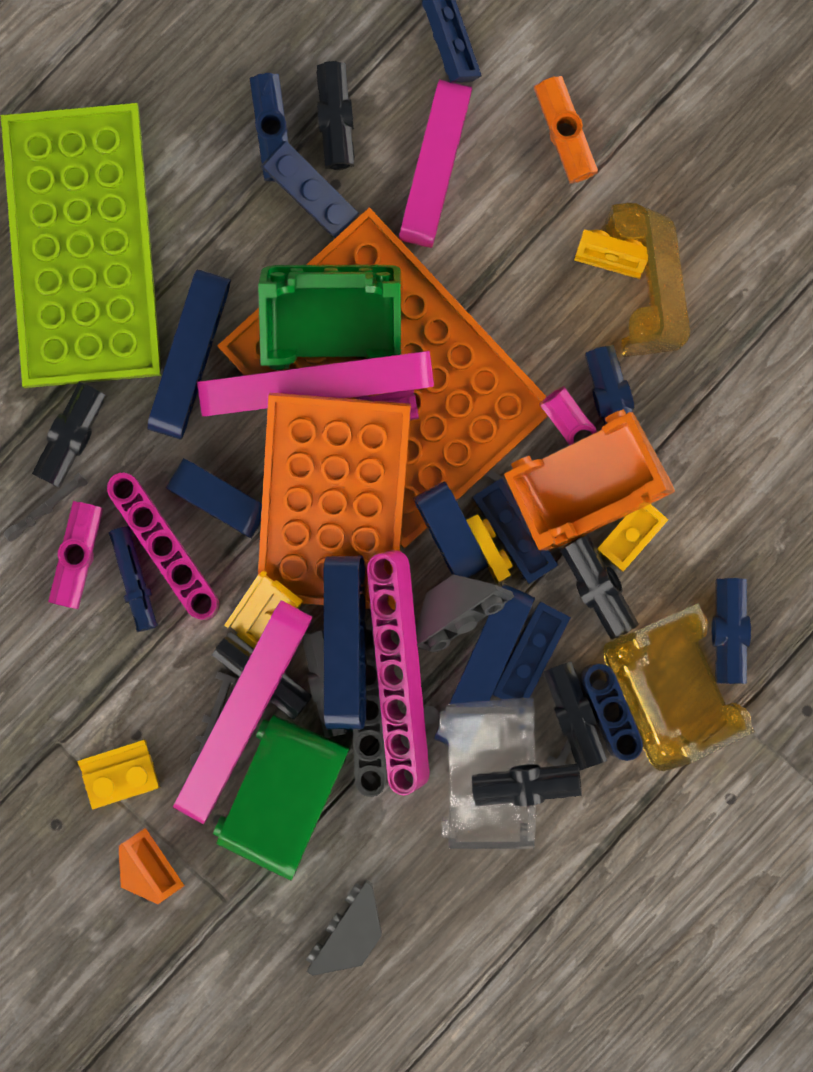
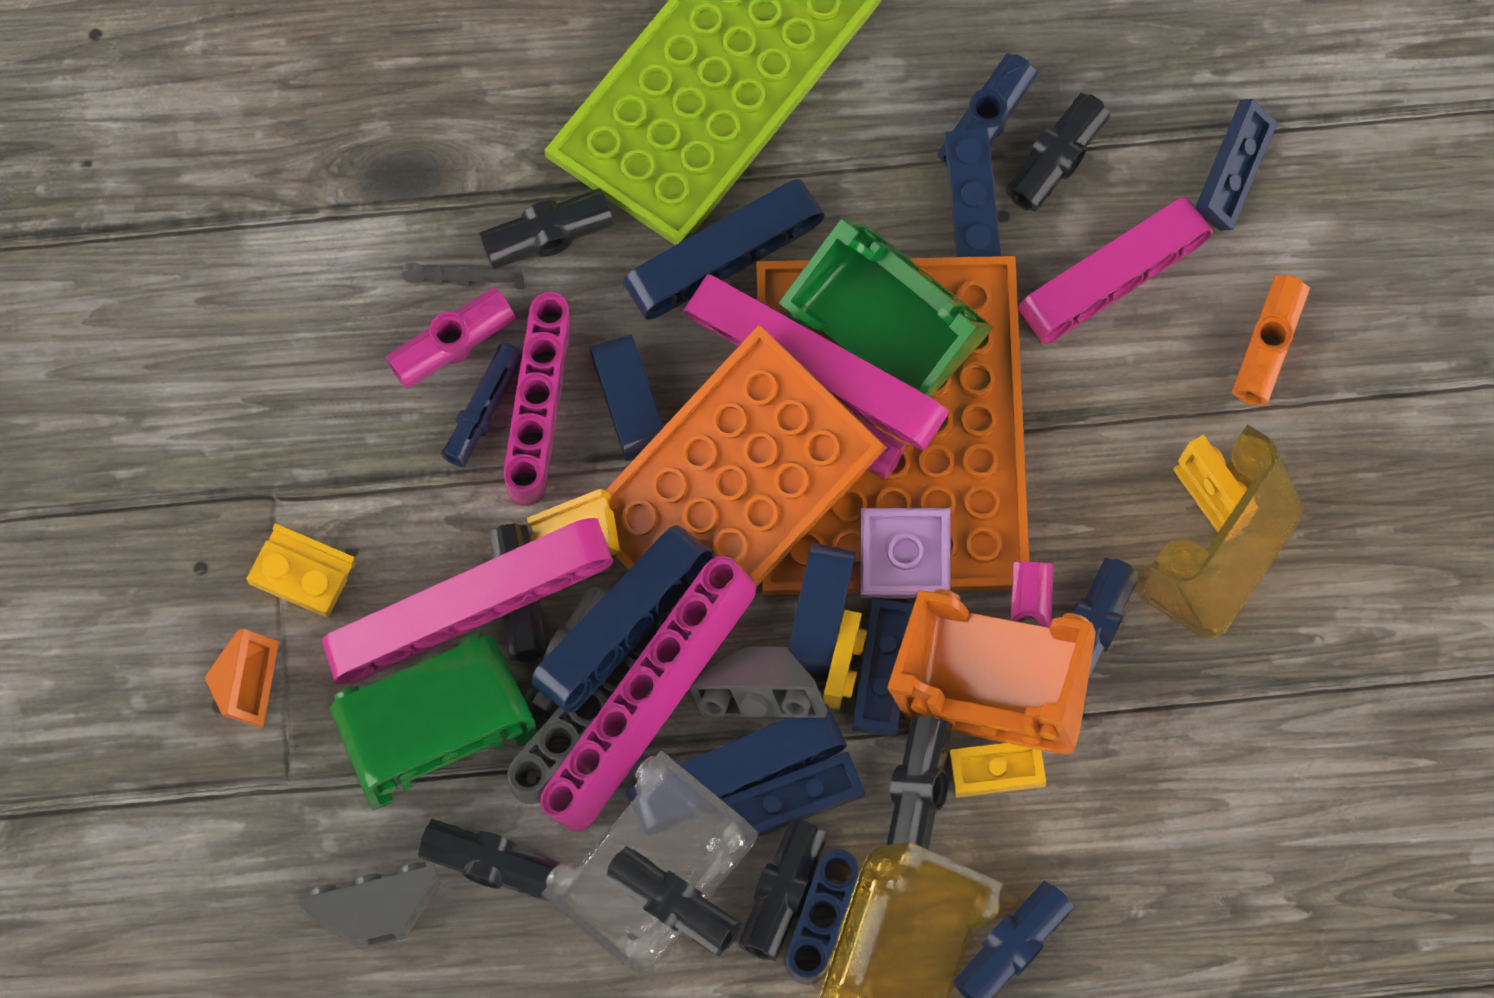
camera: 45 degrees right, 15 degrees down
none -> black piece [418,818,561,902]
none -> lavender tile [861,508,950,598]

